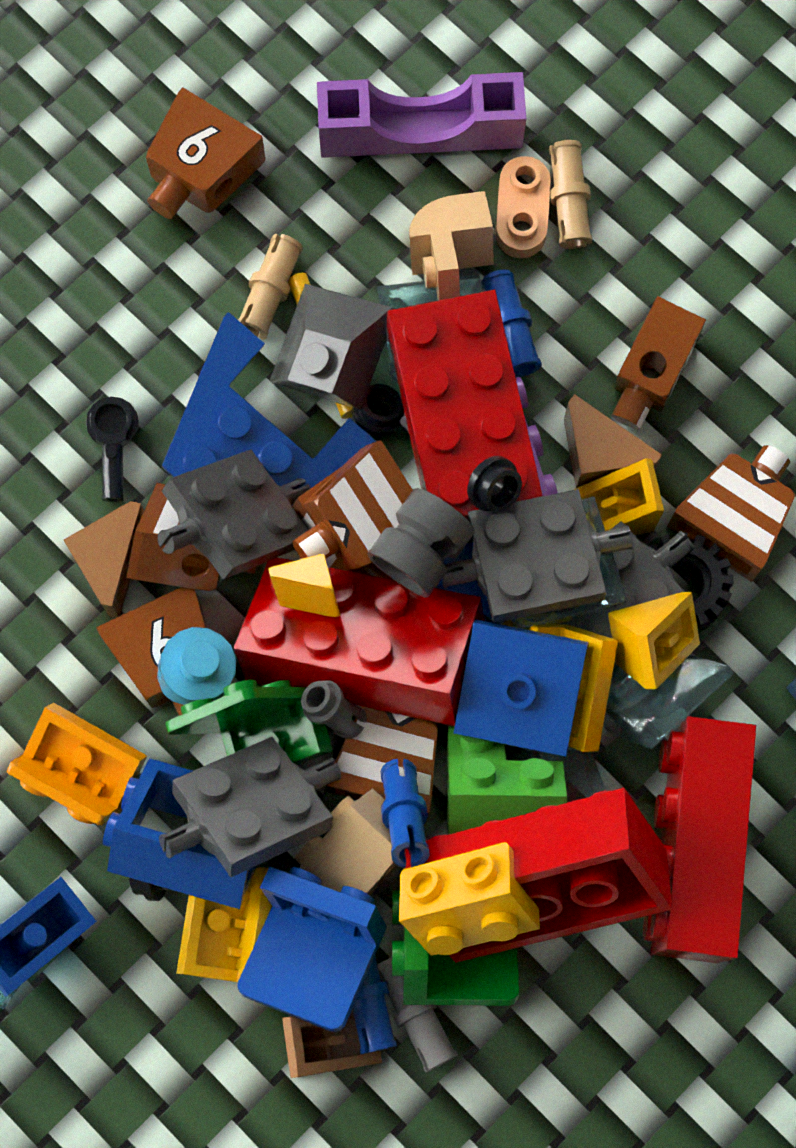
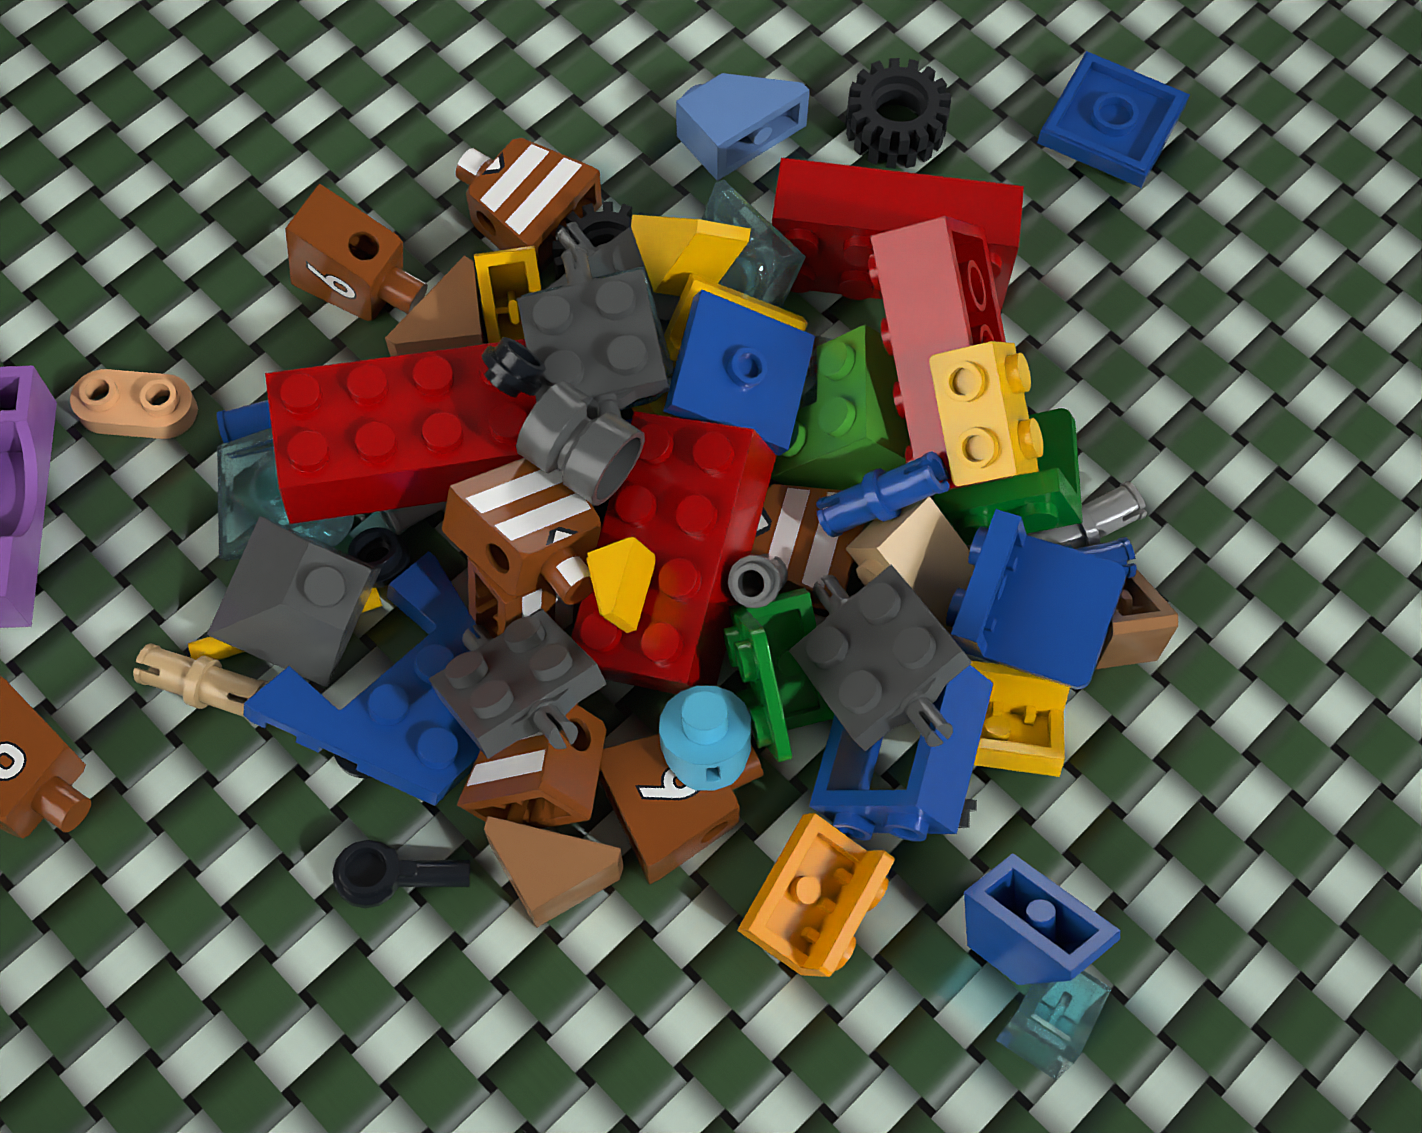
camera: 90 degrees left, 10 degrees down
tan brick [409,191,494,300] -> none
tan pin [549,140,592,249] -> none

